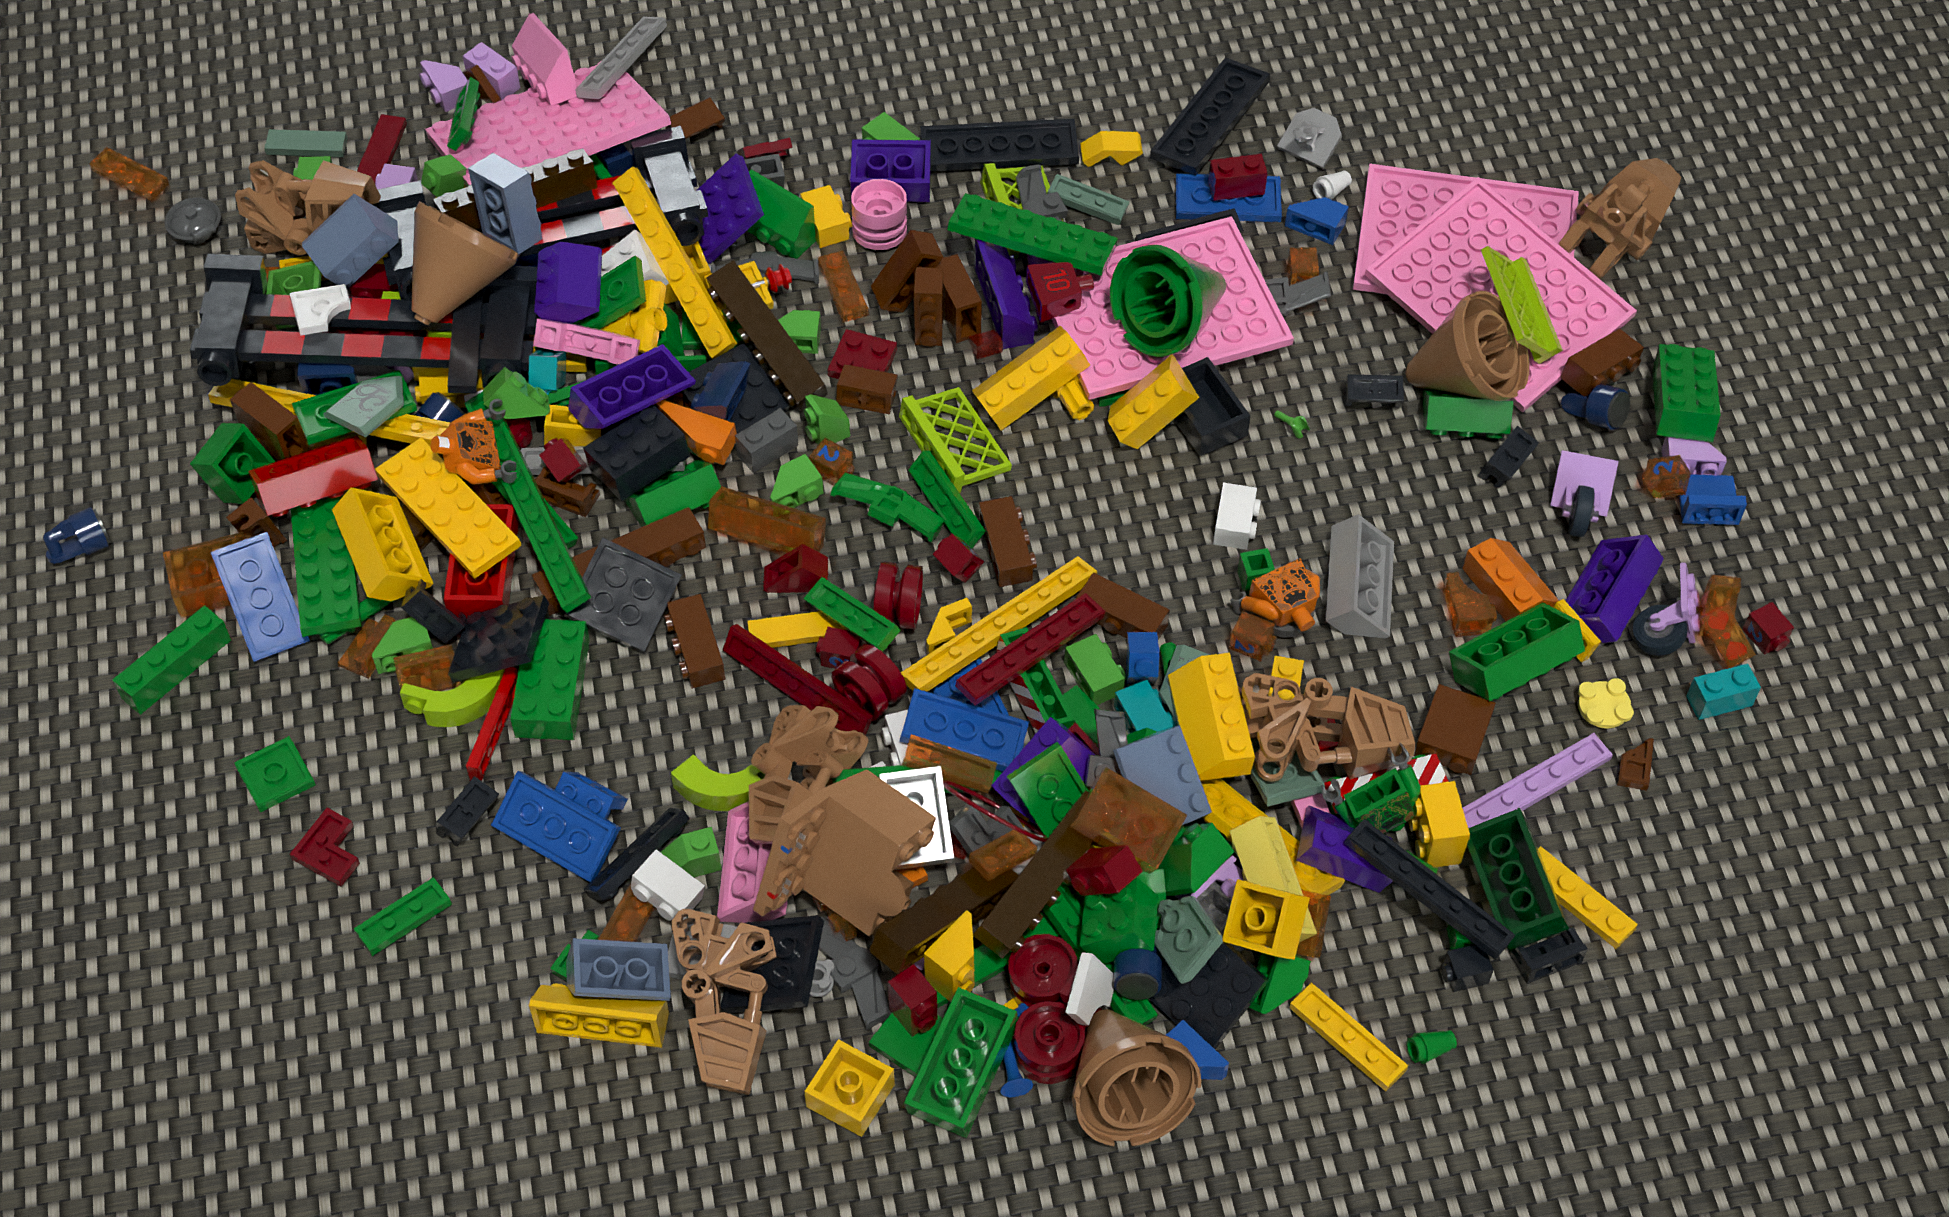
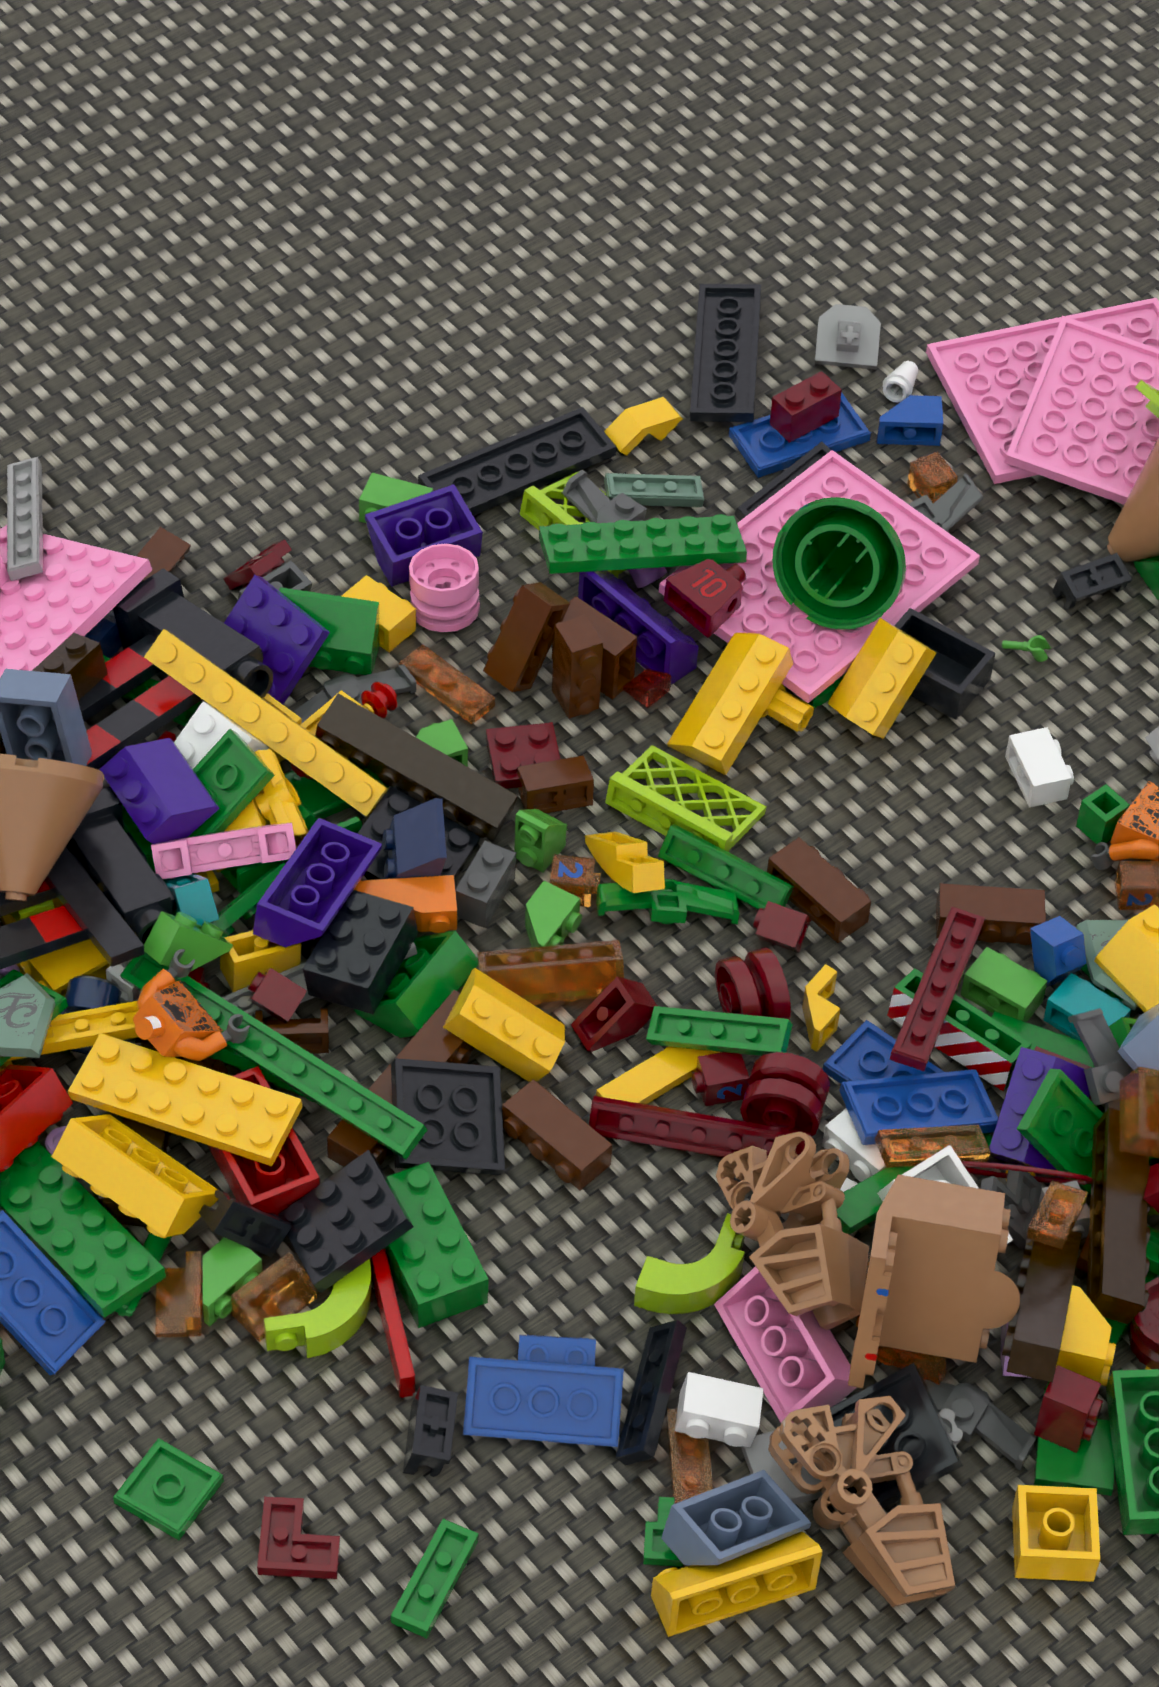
camera: 30 degrees left, 5 degrees down
bright green slope [660,827,722,877] -> none
yellow plate [901,556,1097,692] -> none
none -> yellow slope [443,968,565,1082]
none -> yellow slope [585,831,665,893]

